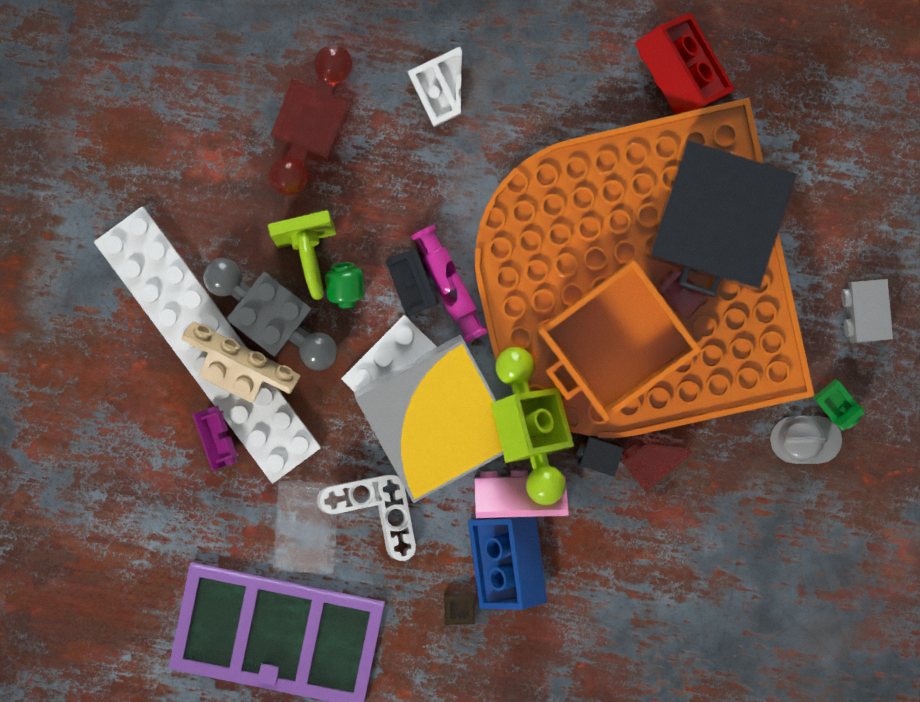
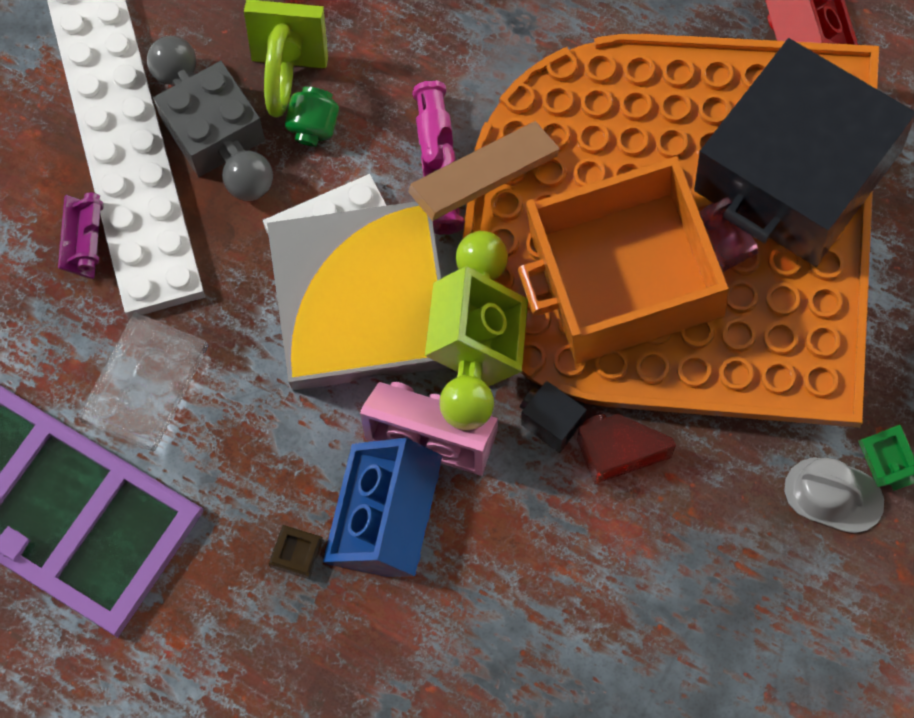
camera: 20 degrees right, 20 degrees down
tan bracket [181,322,301,404] -> none
white beam [317,475,416,561] -> none
black hinge [386,248,437,317] -> none
none -> medium nougat tile [408,121,560,221]

